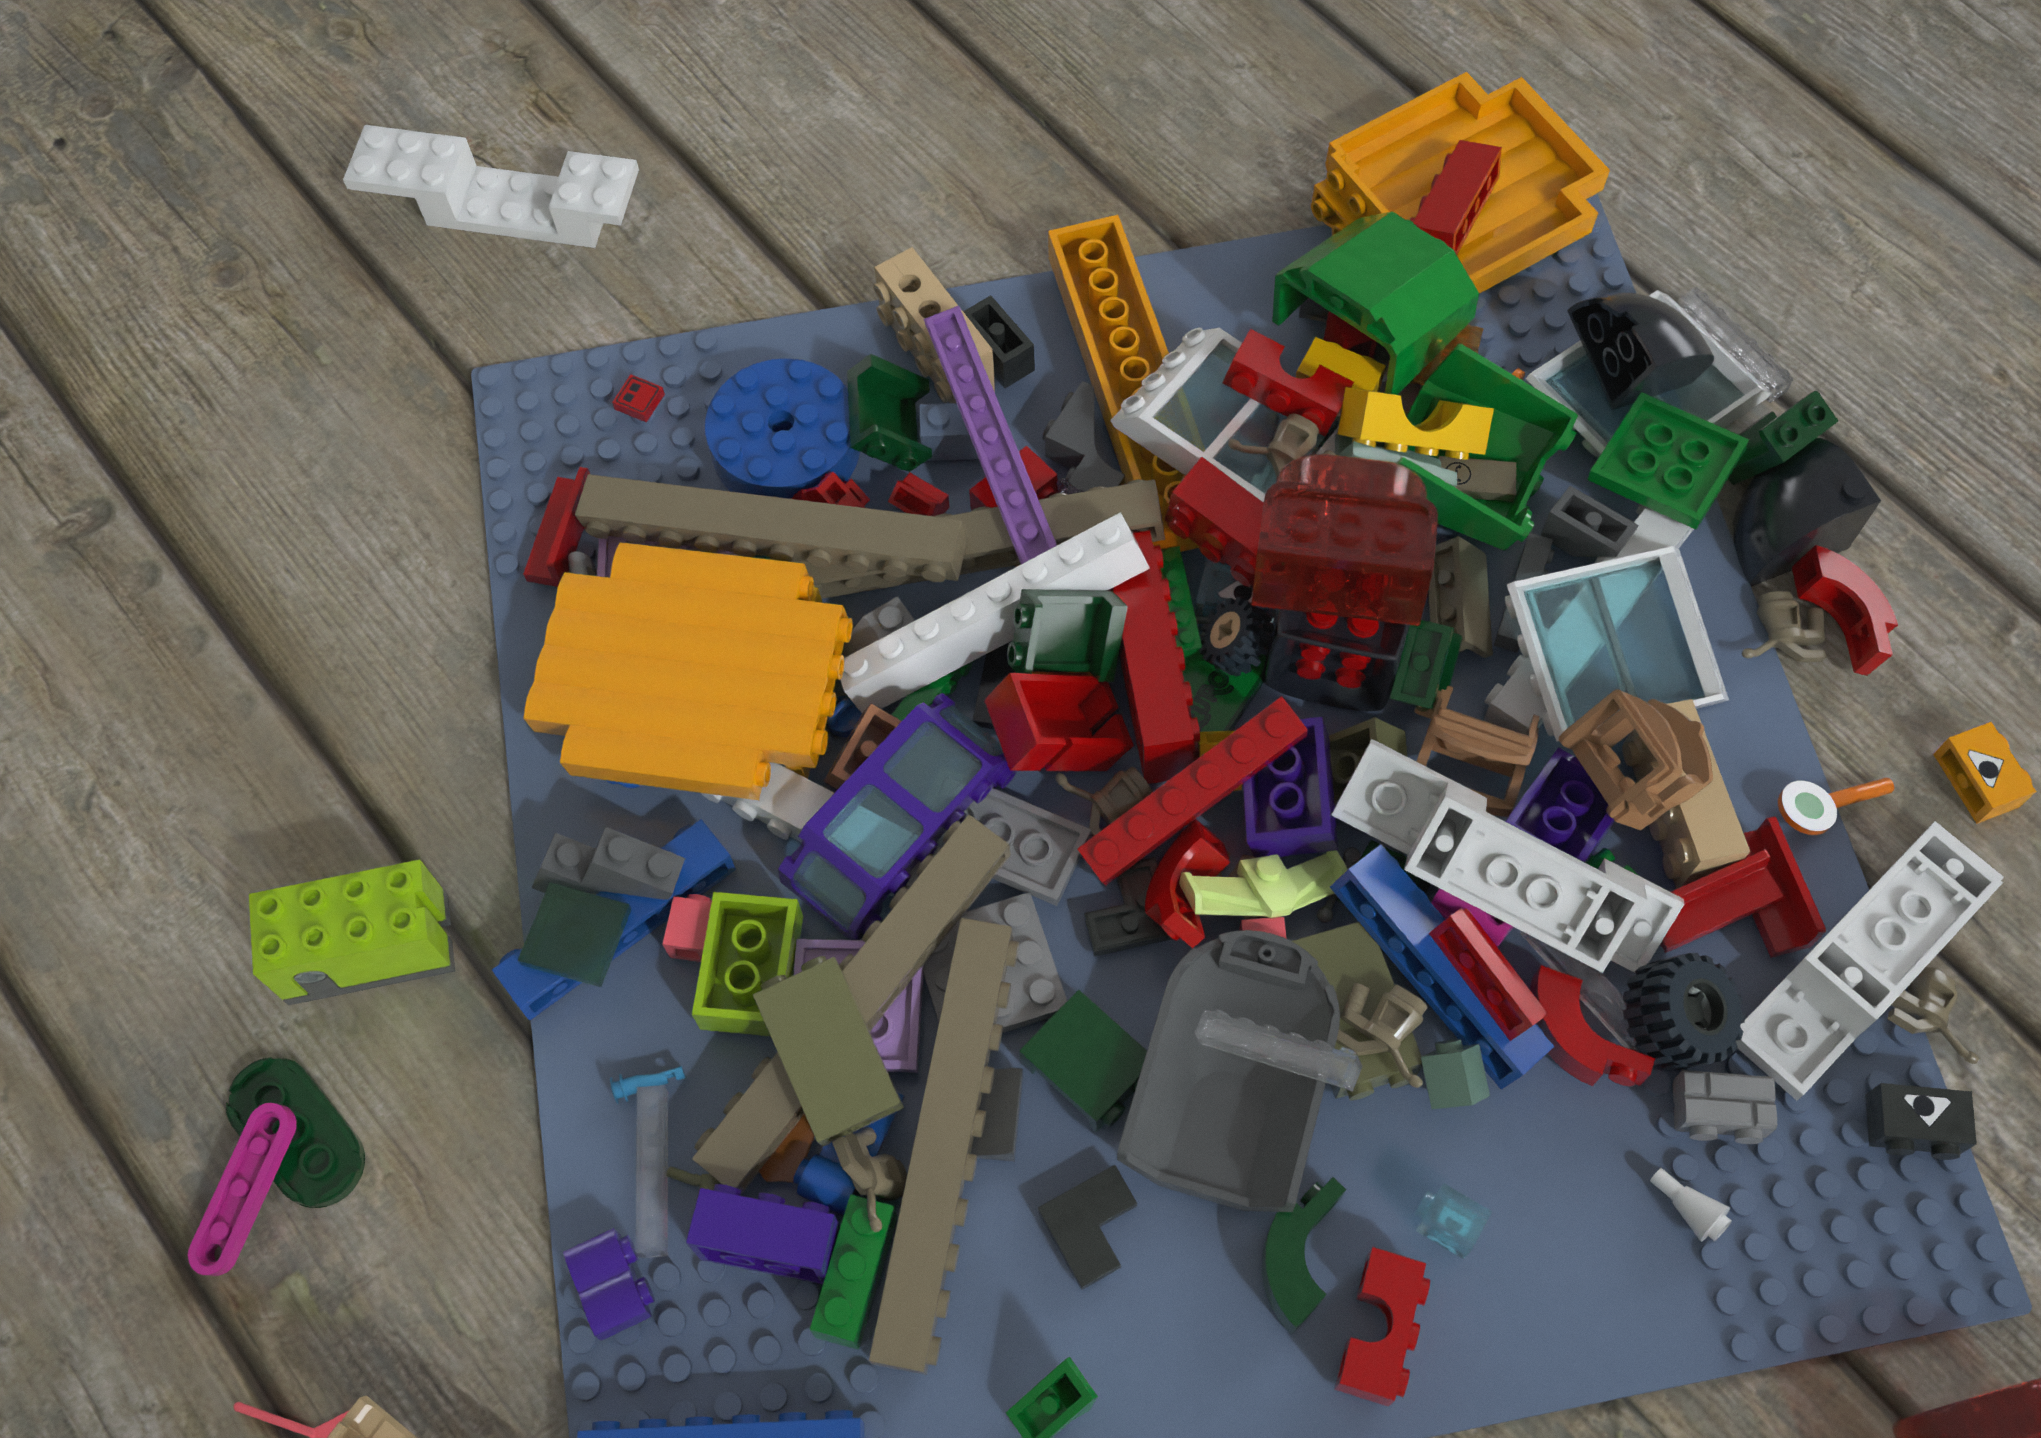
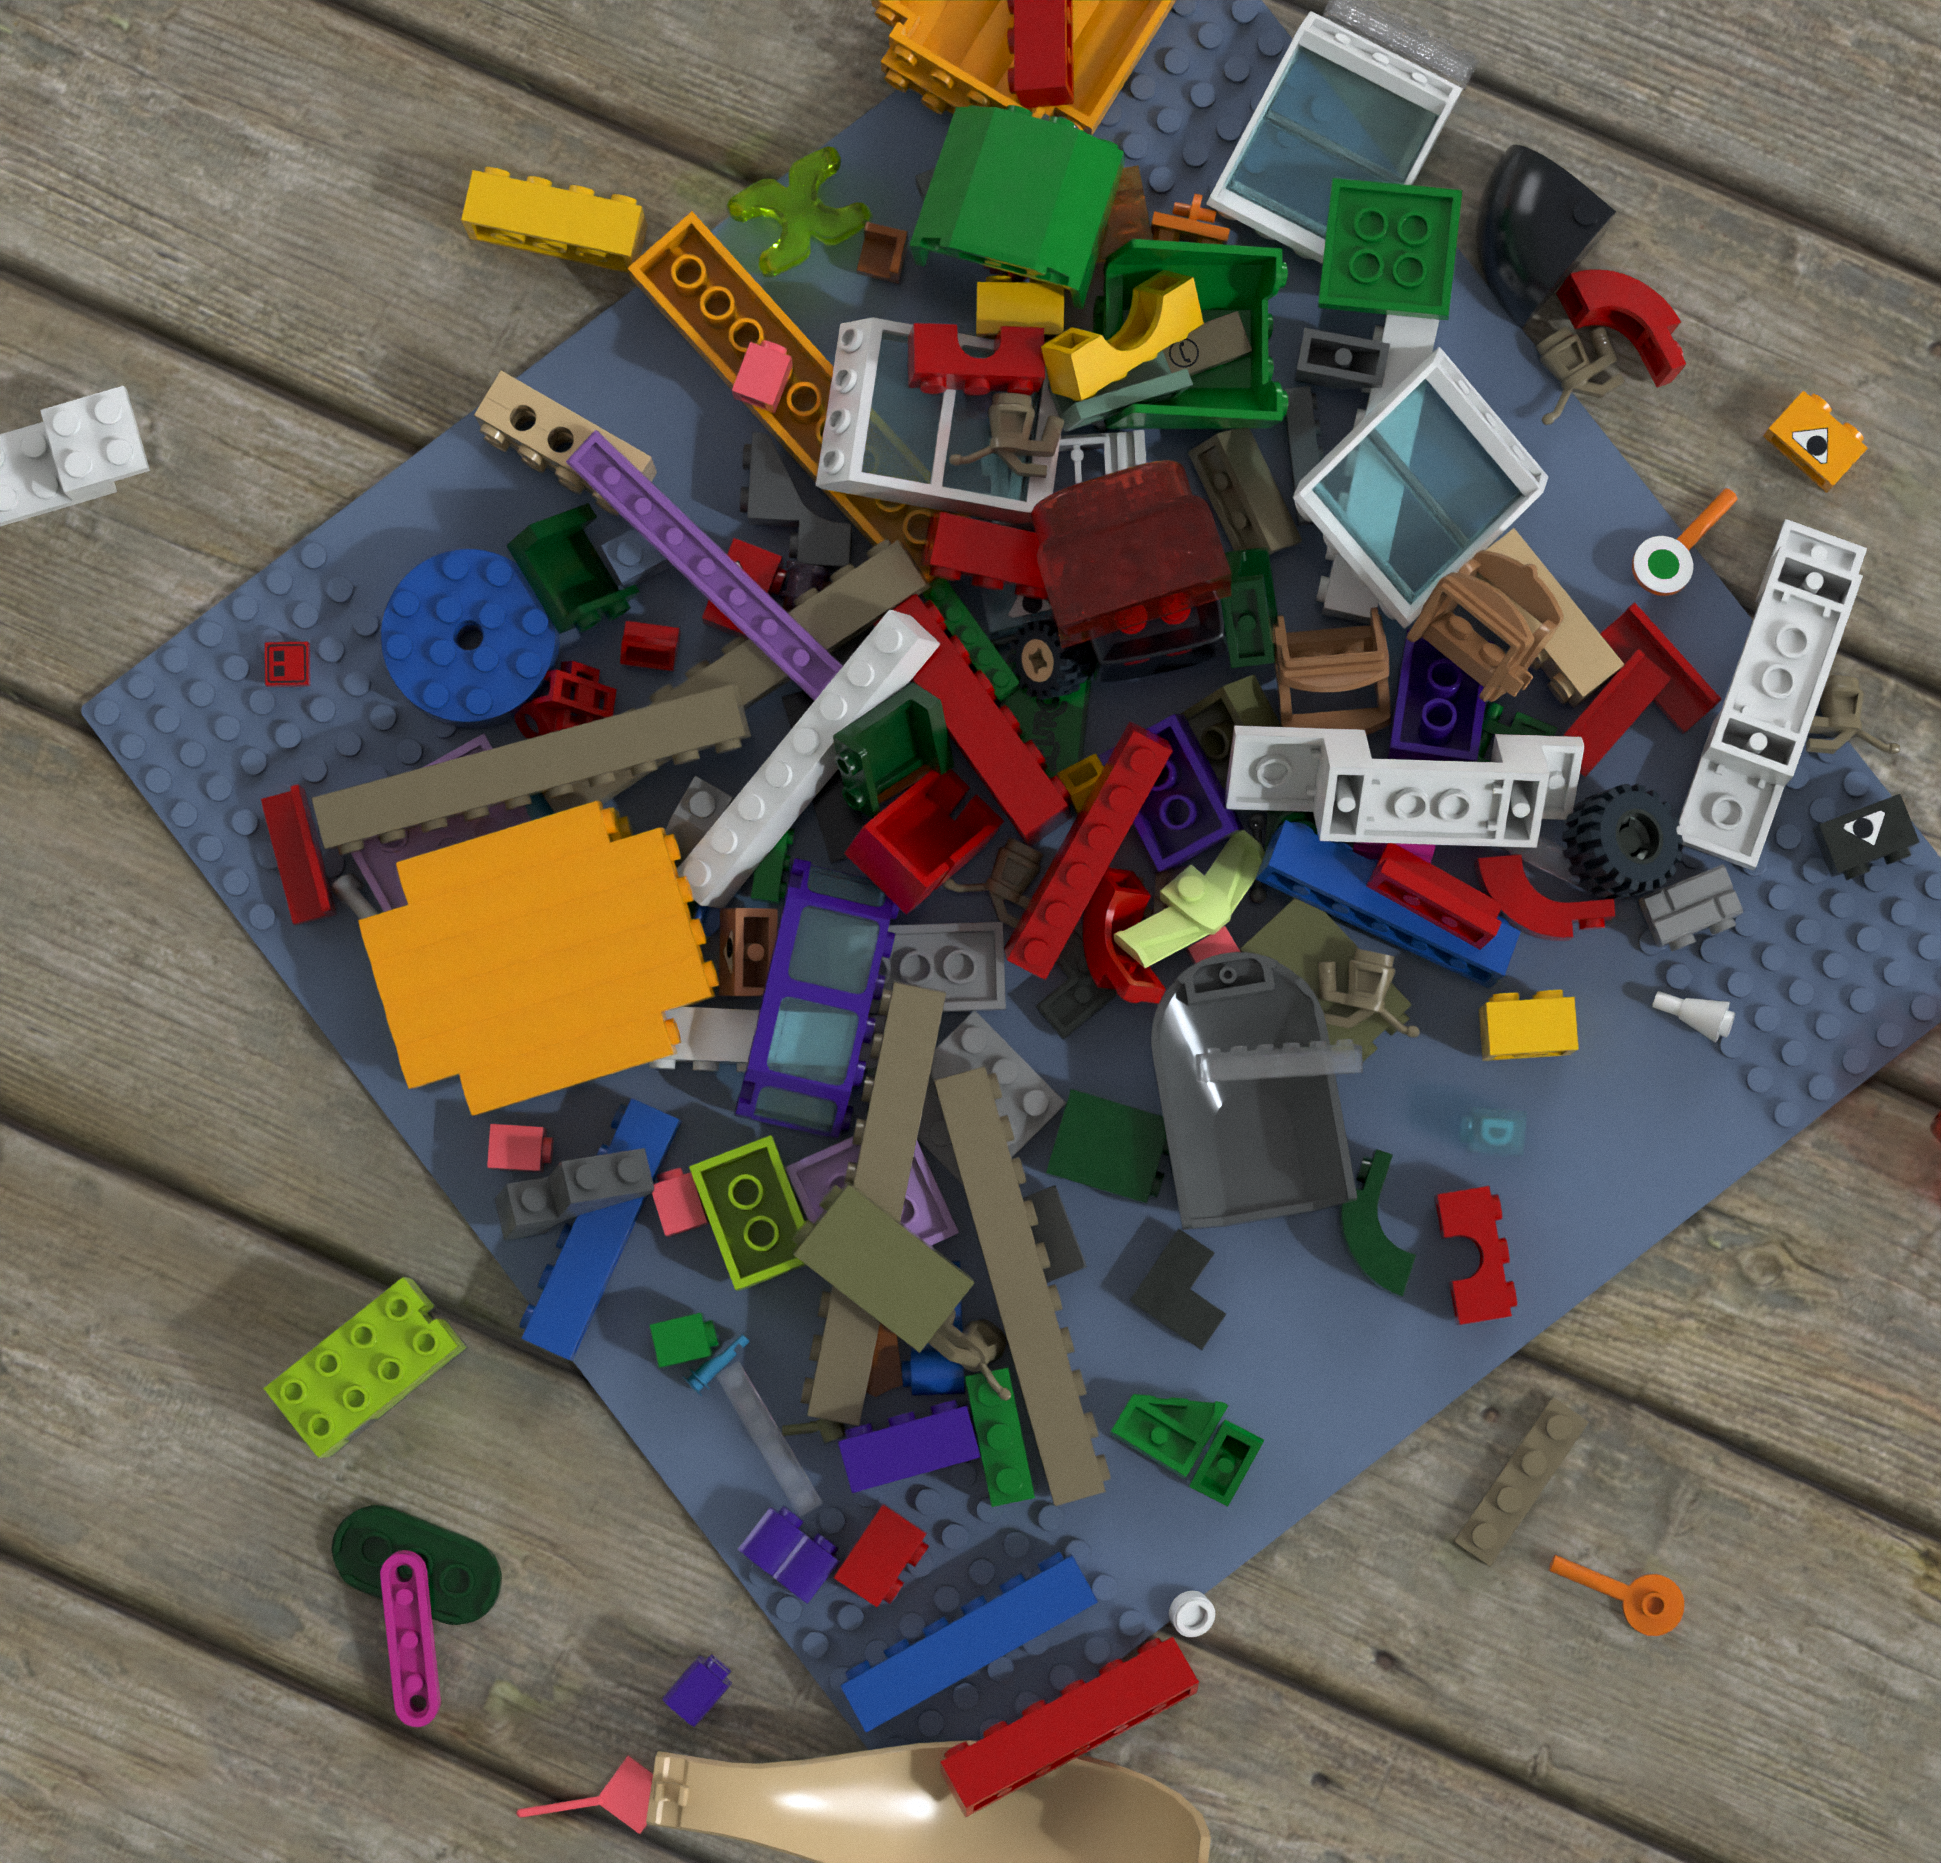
camera: 25 degrees left, 20 degrees up
clear green tile [518,882,632,987] -> none
pearl dark grey brick [963,295,1035,389] -> none
sand green brick [1421,1039,1490,1109] -> none
black brick [1567,293,1714,410] -> none
dark green panel [1728,391,1838,485] -> none
none -> yellow brick [461,167,648,273]
none -> coral brick [487,1124,553,1173]
none -> green brick [650,1313,719,1368]
none -> dark purple brick [662,1654,732,1727]
none -> clear neon green piece [726,146,874,278]
none -> coral brick [732,340,793,413]
none -> red brick [833,1504,929,1607]
none -> dark orange panel [857,222,909,284]
none -> green wing [1109,1394,1229,1479]
none -> yellow brick [1478,990,1579,1061]

